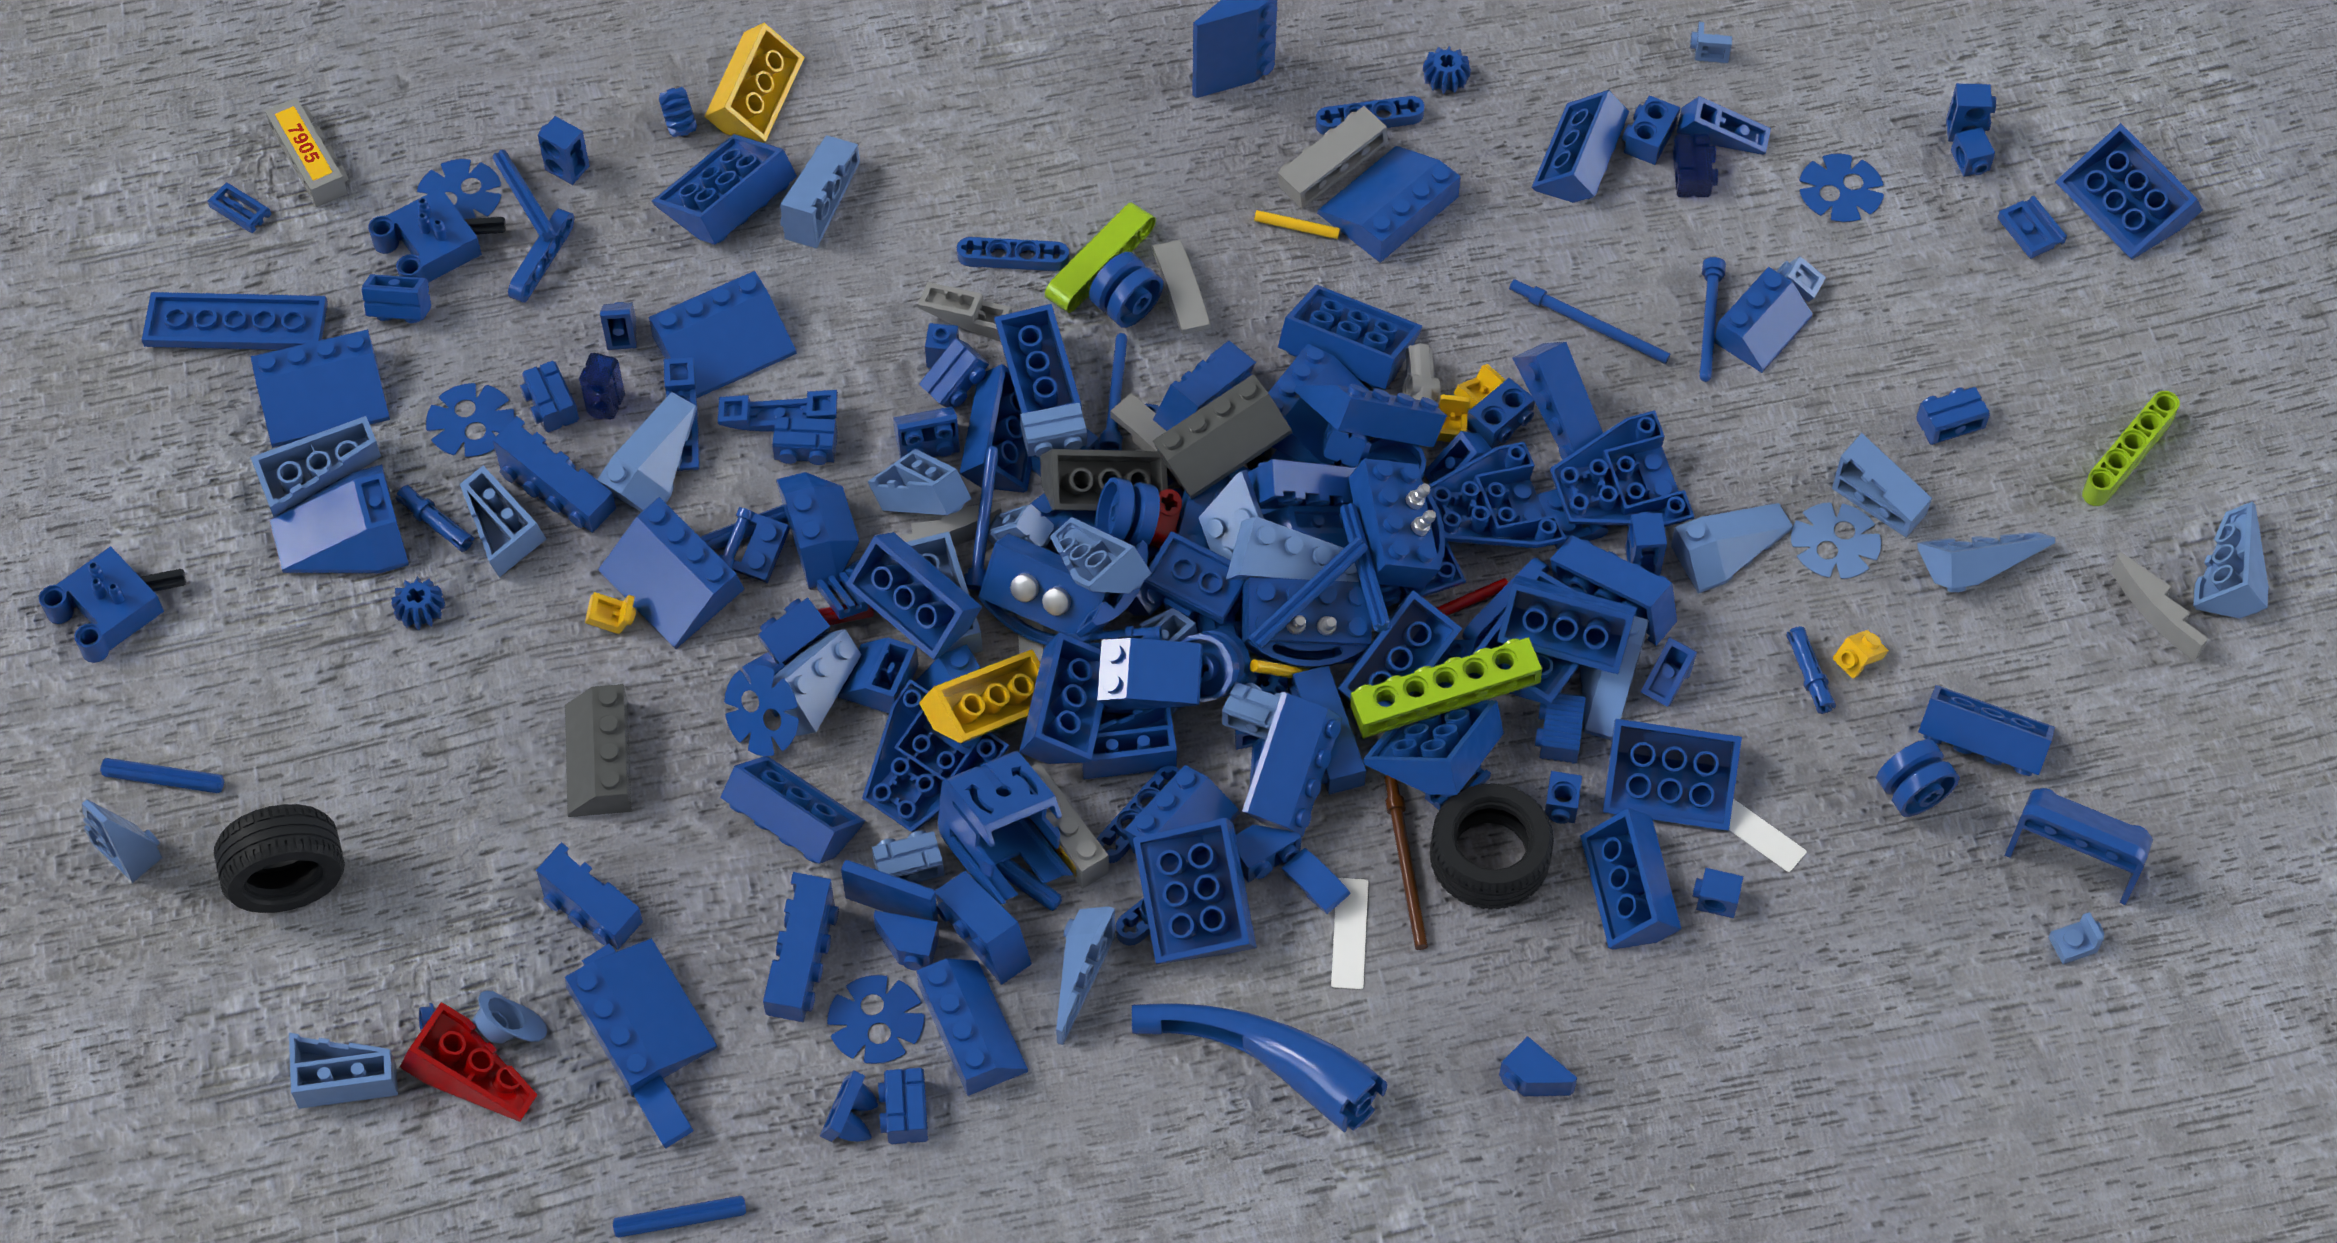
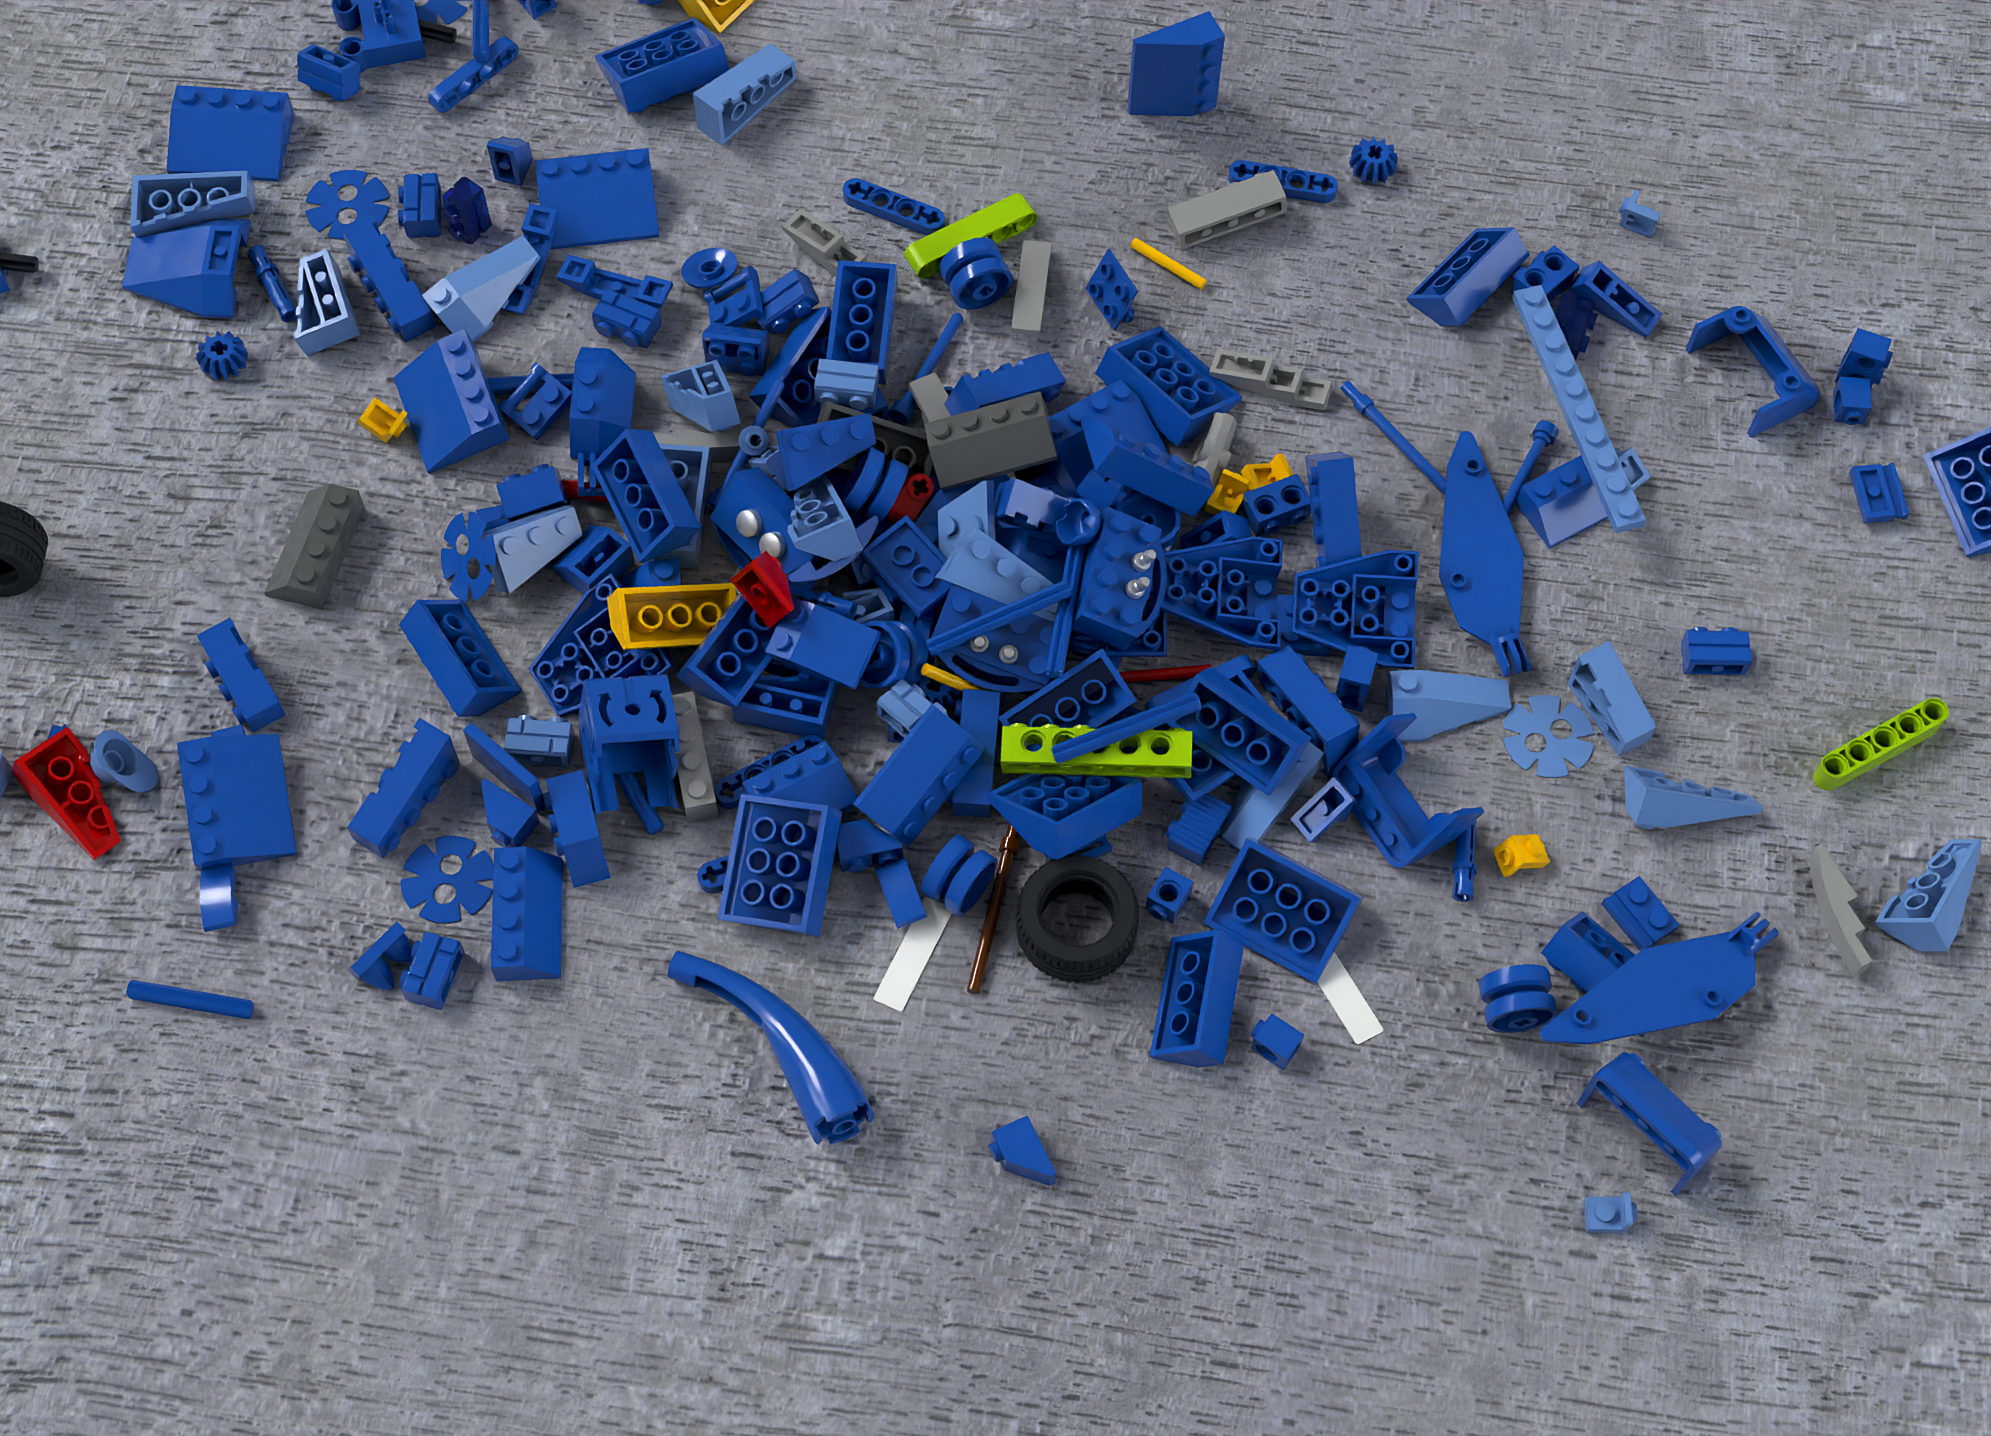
camera: 20 degrees right, 5 degrees up
blue plate [142,292,328,350] -> none
blue brick [925,323,959,368] -> none
medium blue wedge [1056,906,1115,1045] -> none
blue slope [1317,146,1461,263] -> none
blue piece [1799,154,1884,222] -> none
none -> blue dish [681,248,738,288]
none -> blue plate [703,266,763,327]
none -> red slope [730,550,794,628]
none -> medium blue plate [738,426,769,456]
none -> blue wedge [776,413,876,491]
none -> blue wheel [921,834,998,917]
none -> blue axle [1051,693,1201,763]
none -> blue hair [1056,498,1101,546]
none -> blue hinge [1086,249,1138,331]
none -> light grey slope [1209,349,1333,411]
none -> blue windscreen [1332,713,1485,868]
none -> blue wing [1439,431,1532,678]
none -> medium blue plate [1512,285,1646,534]
none -> blue wing [1540,912,1779,1044]
none -> blue plate [1601,876,1680,951]
none -> blue windscreen [1685,306,1820,438]

